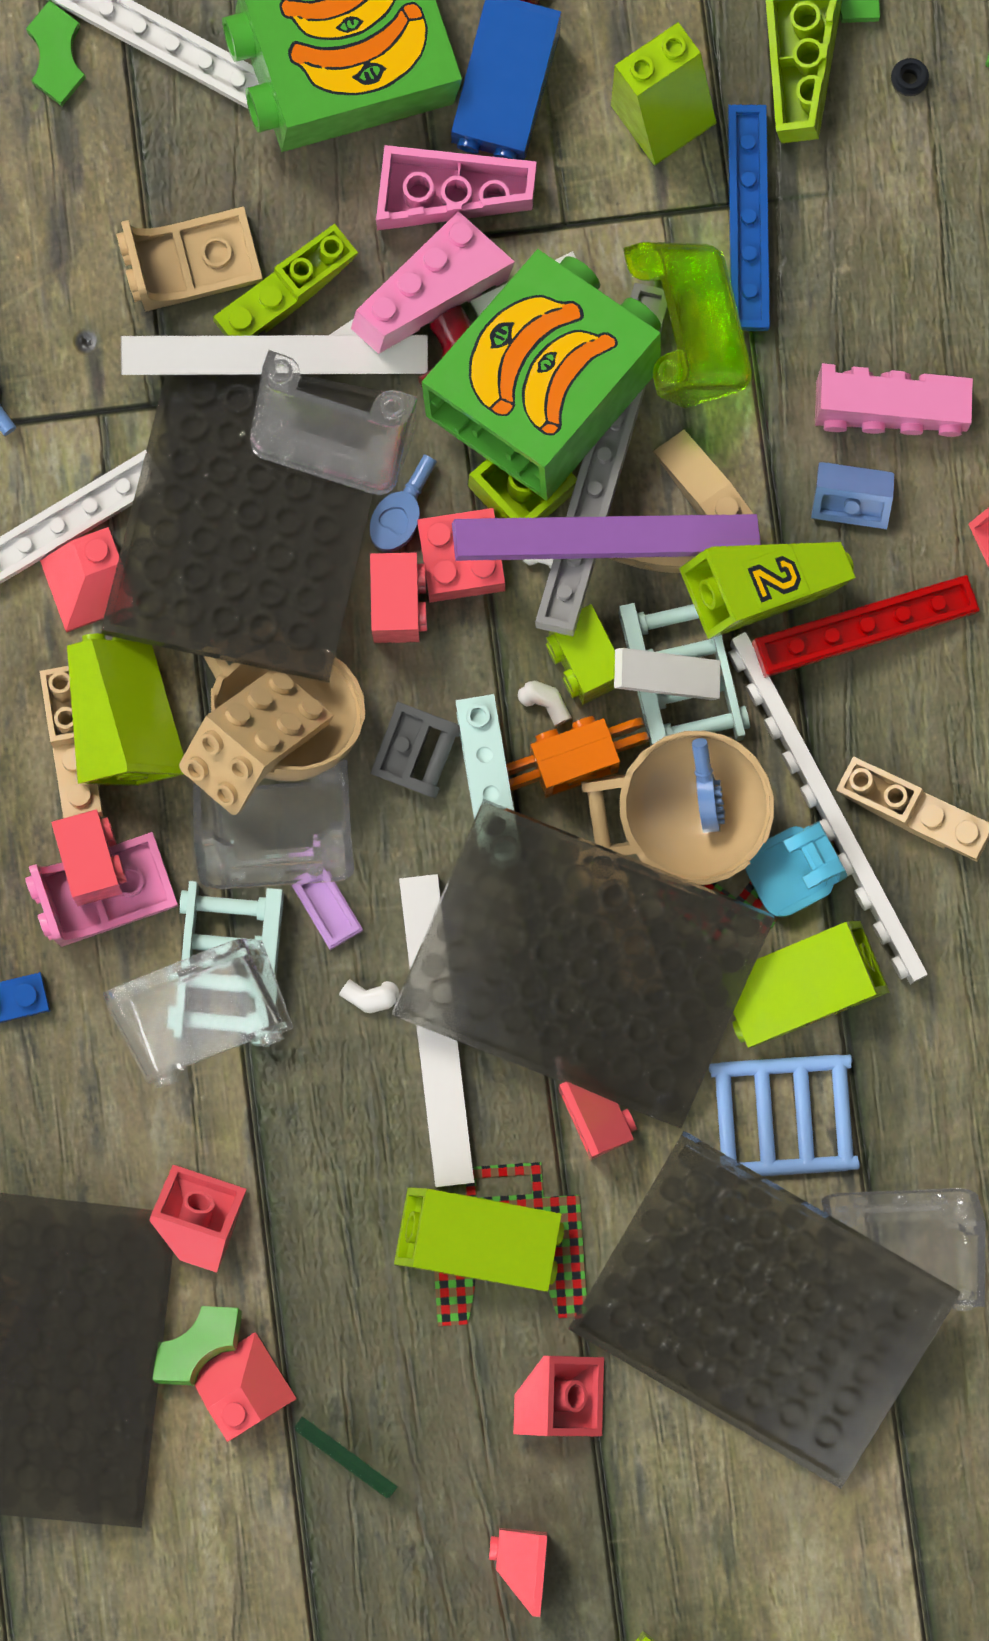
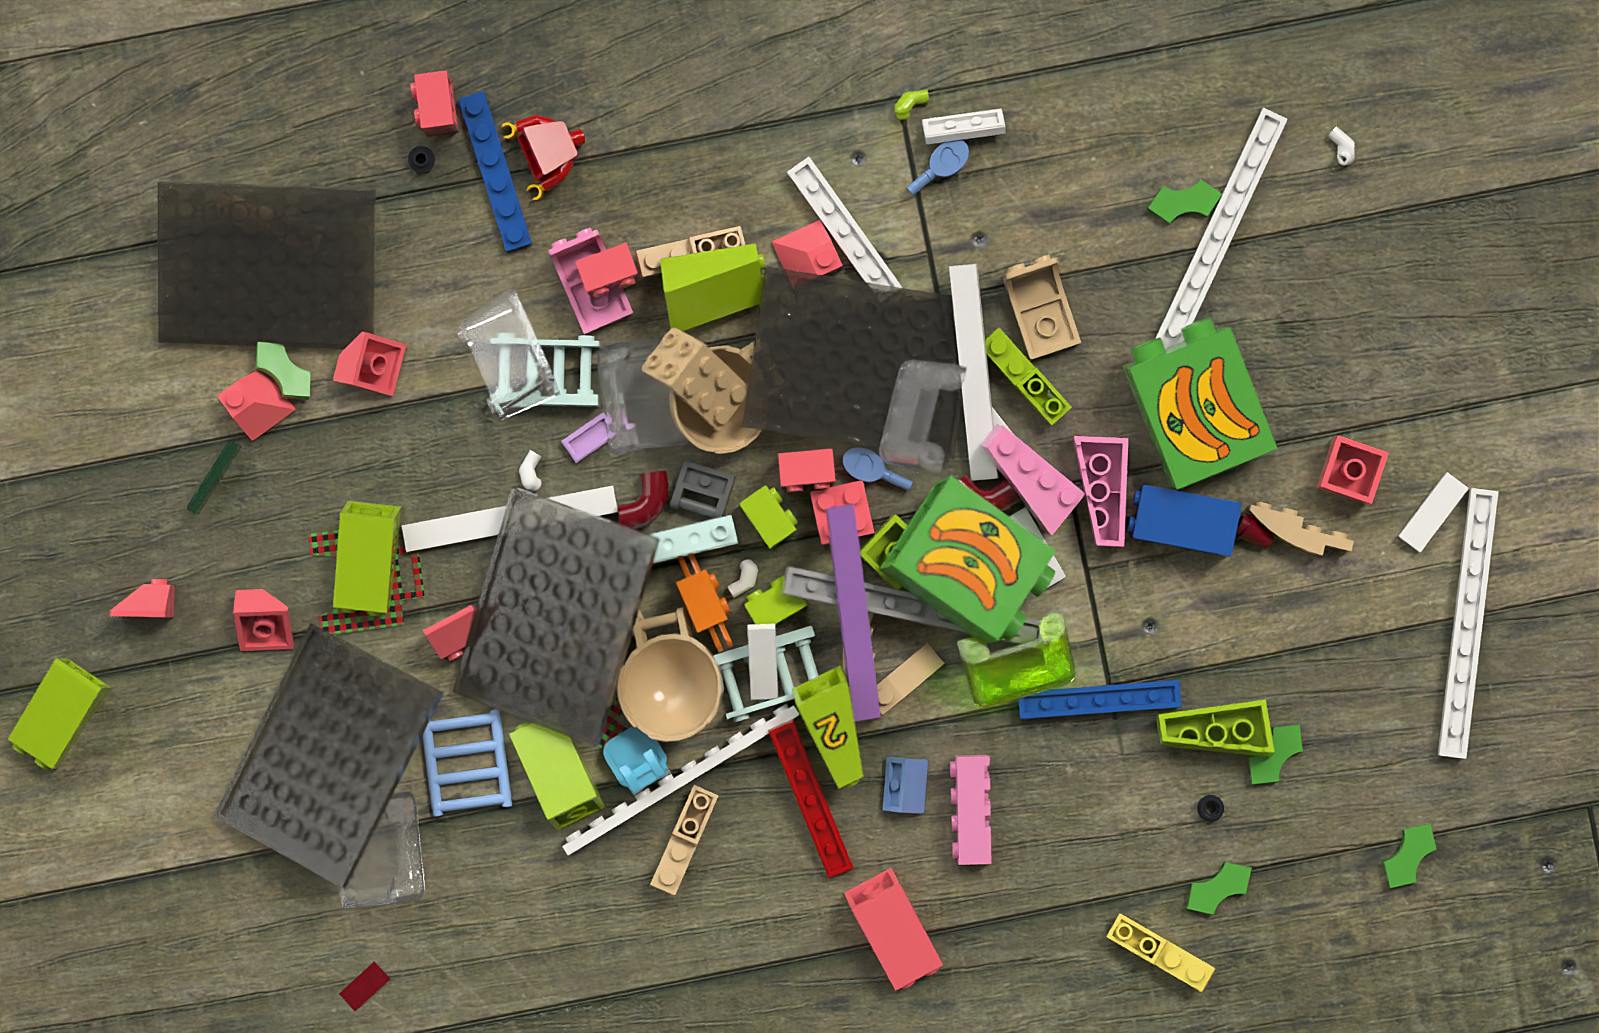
camera: 85 degrees right, 5 degrees up
lime slope [611,22,716,166] -> none
medium blue piece [692,738,725,833] -> none
none -> dark red cylinder [618,470,668,532]
none -> lime brick [739,485,798,549]

